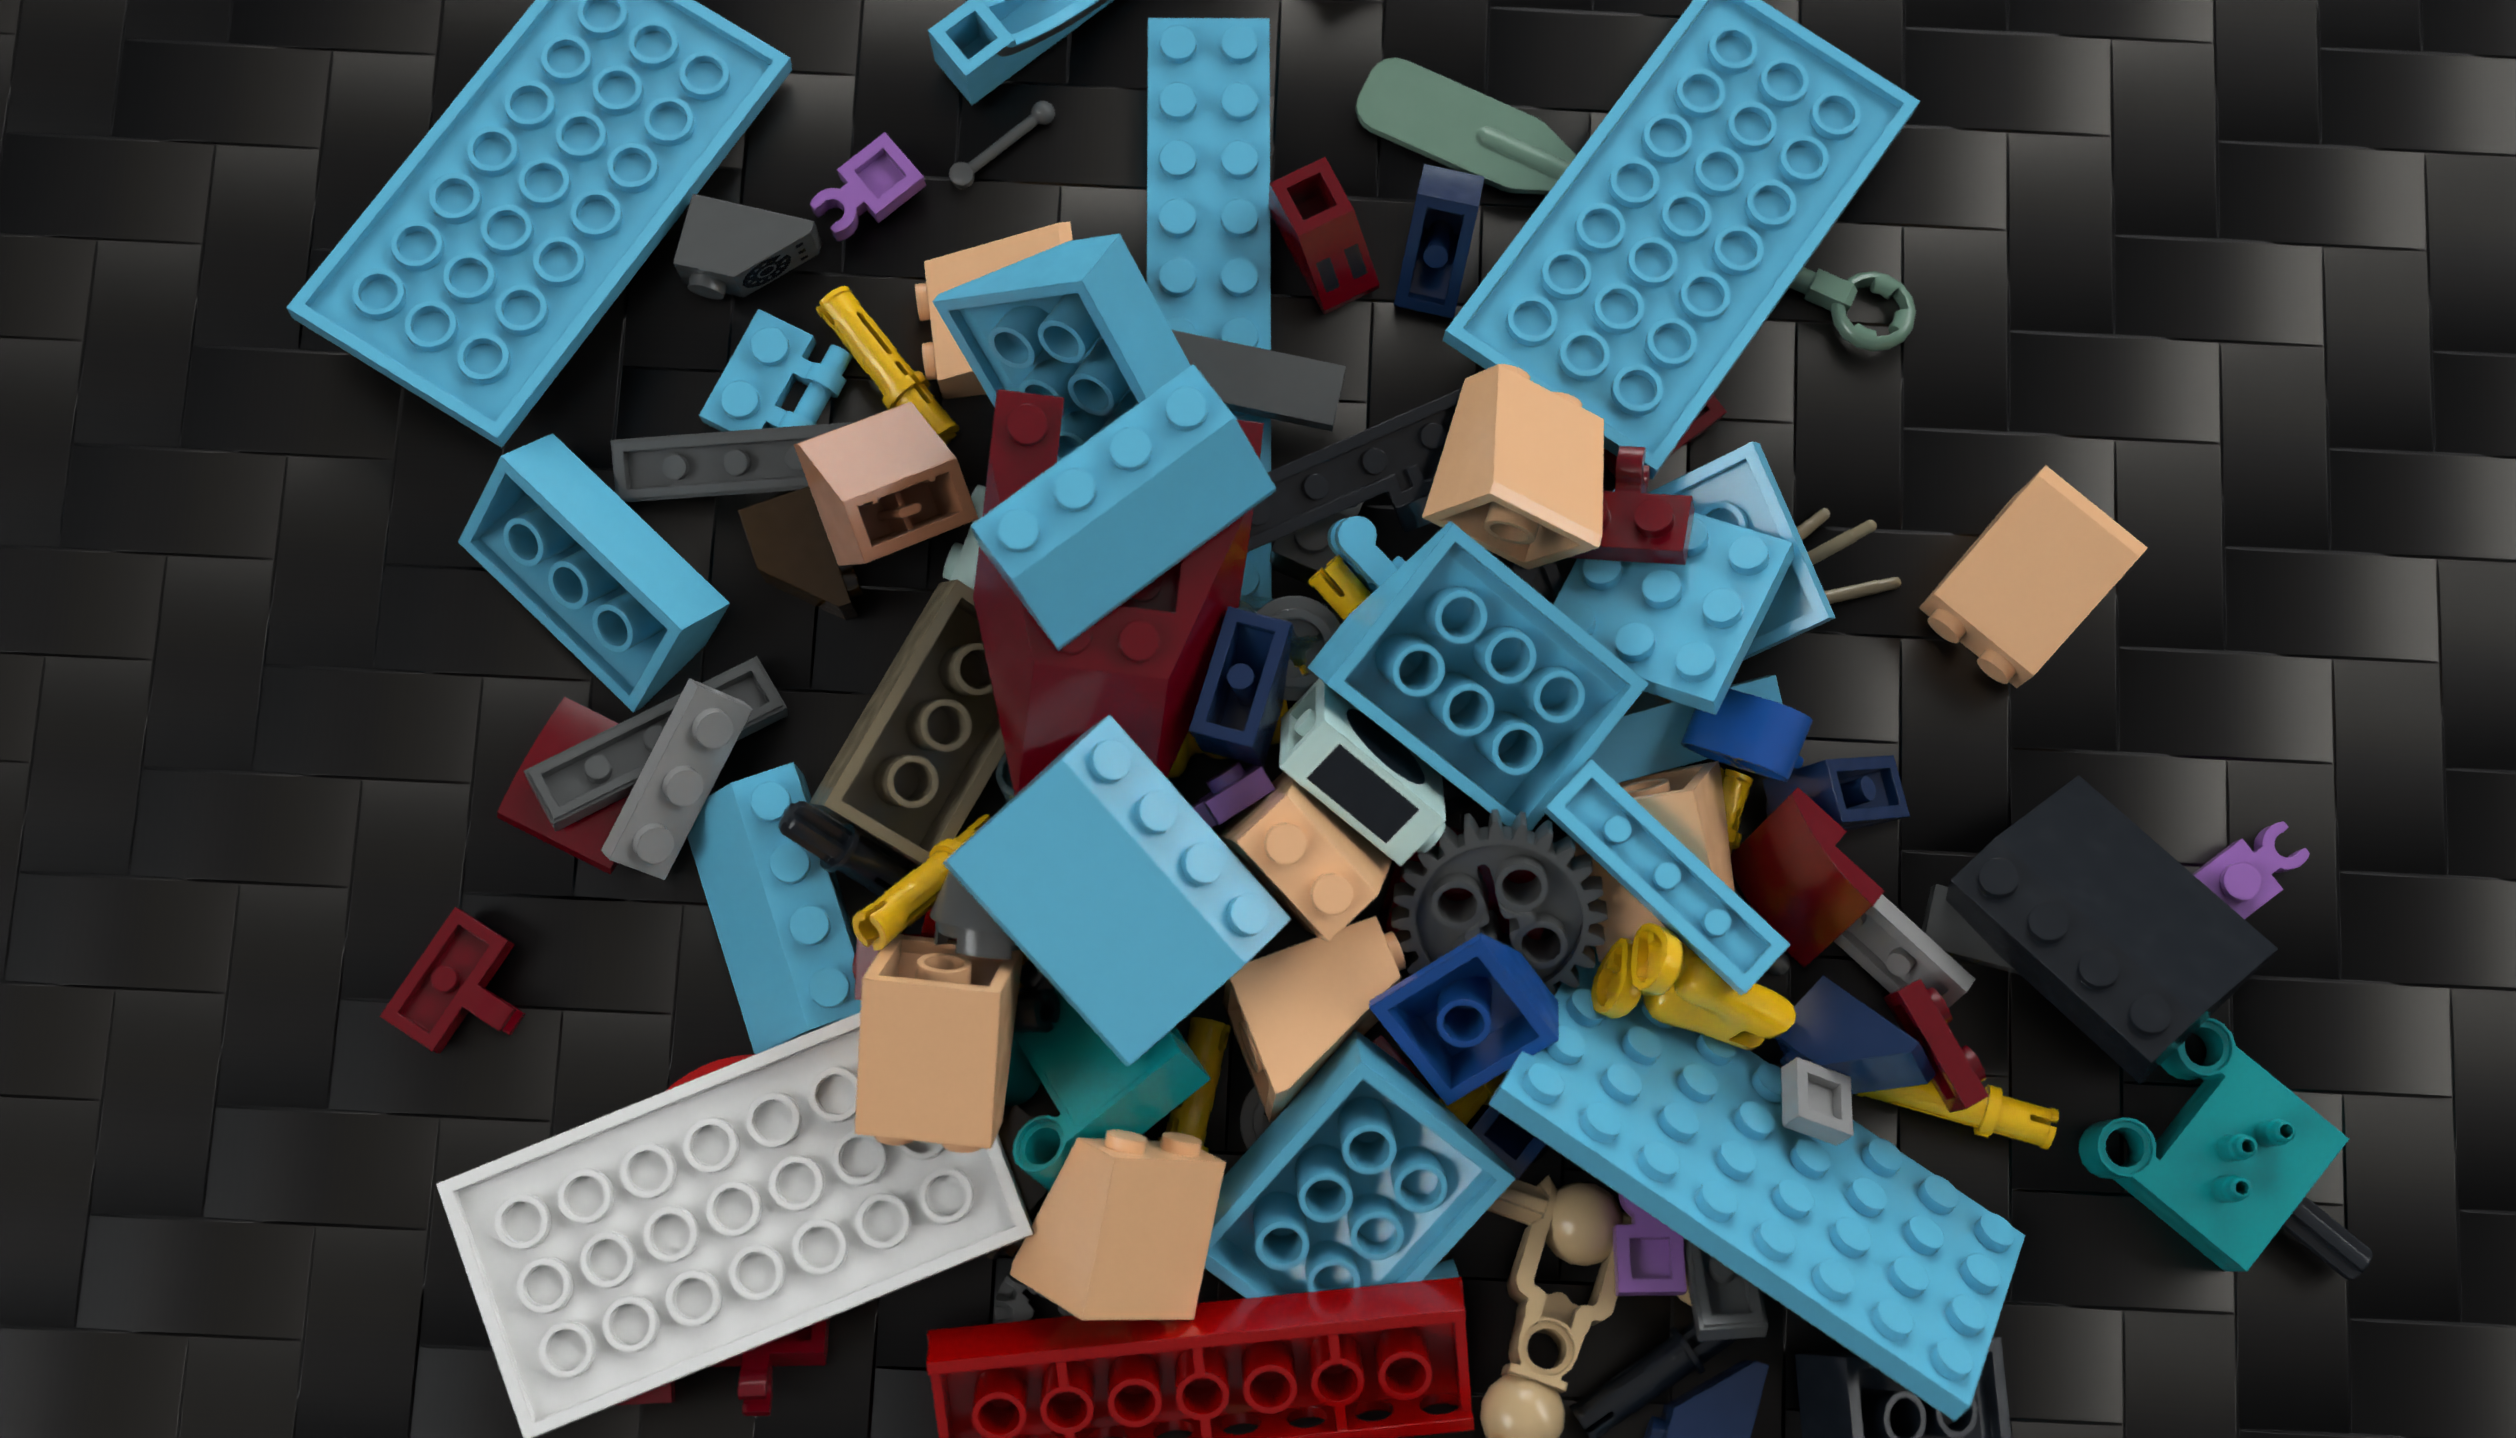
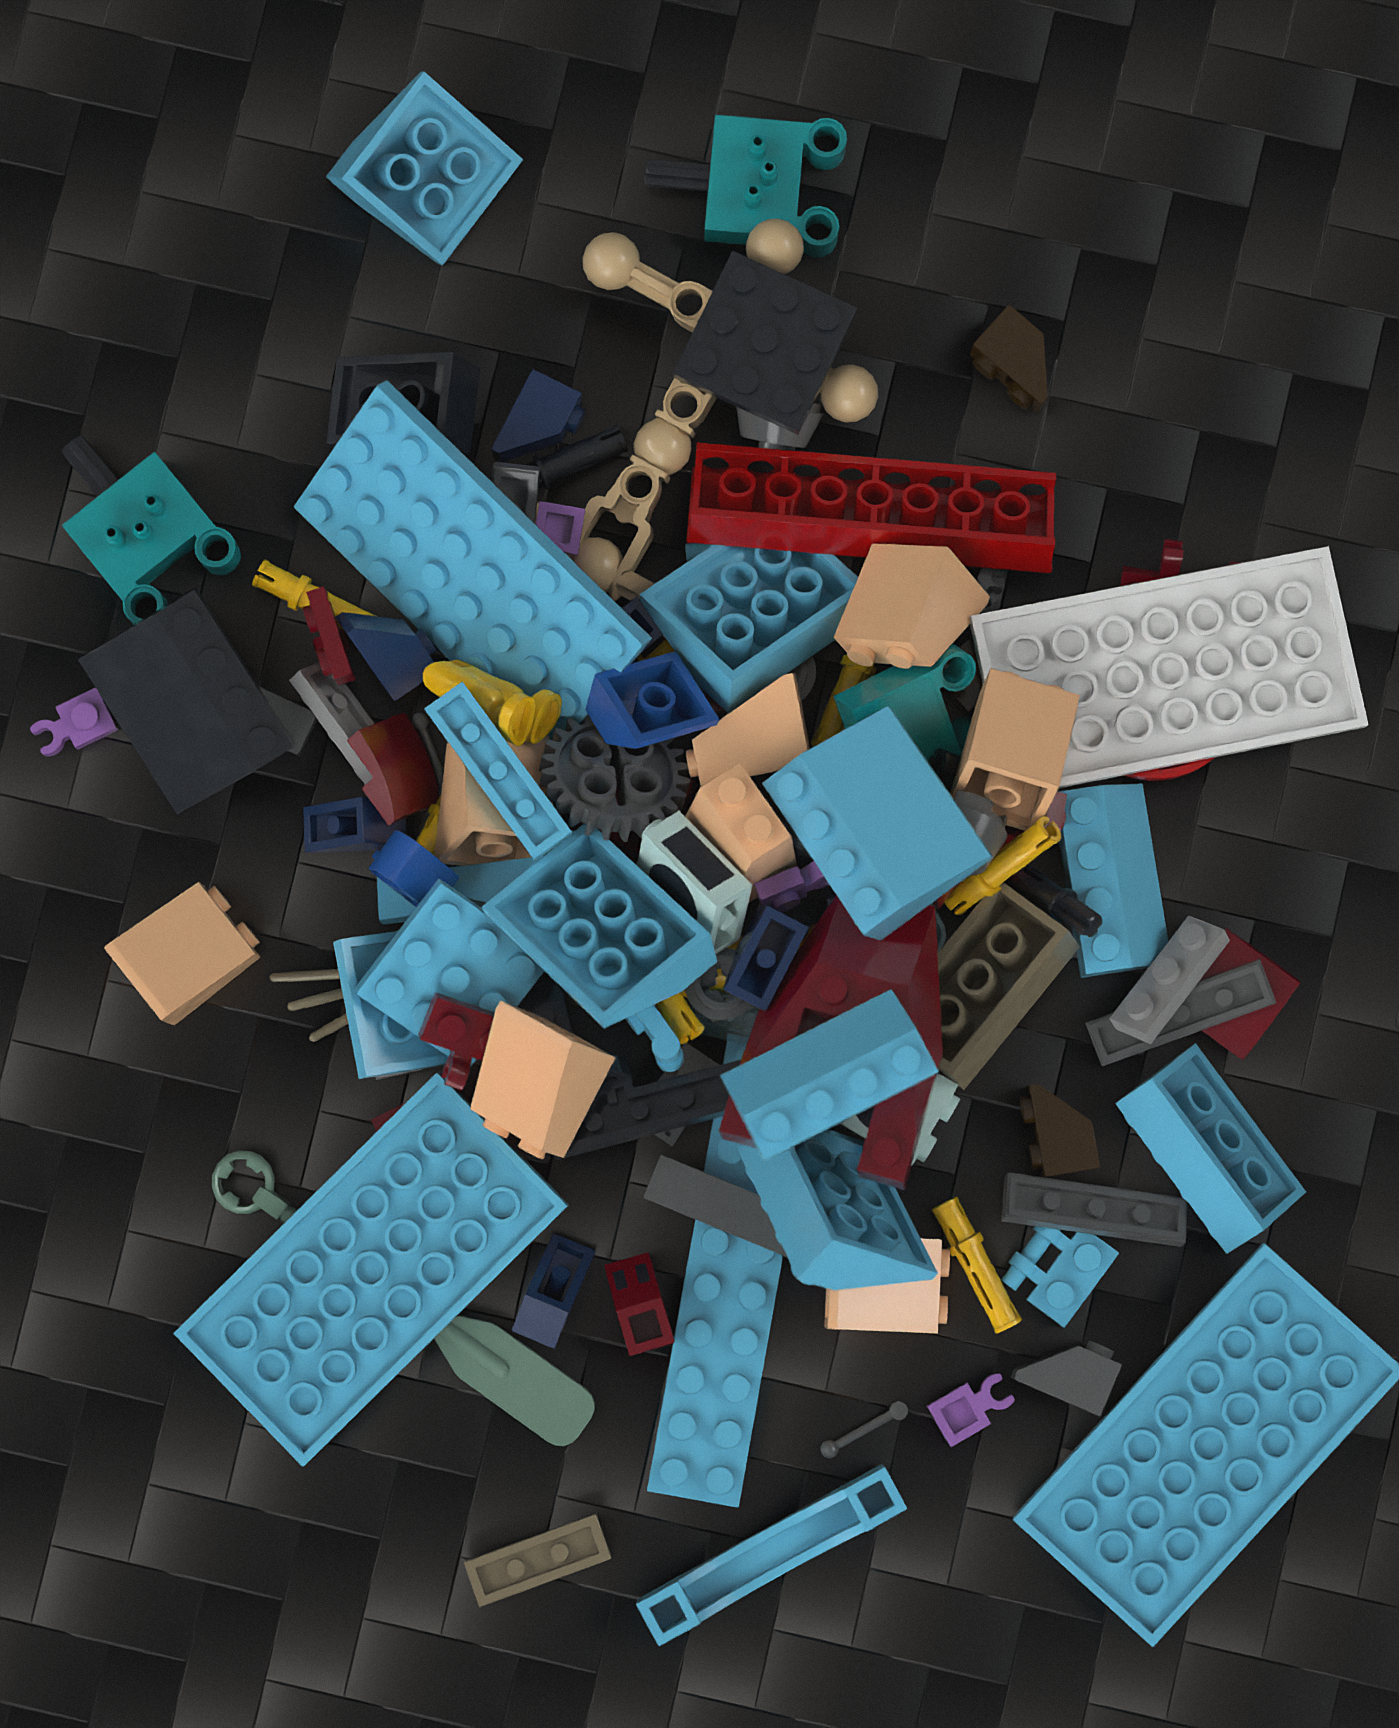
camera: 165 degrees left, 5 degrees up
dark red plate [379,907,525,1054] -> none
nougat slope [794,402,978,566] -> none
light grey plate [1781,1057,1853,1146] -> none

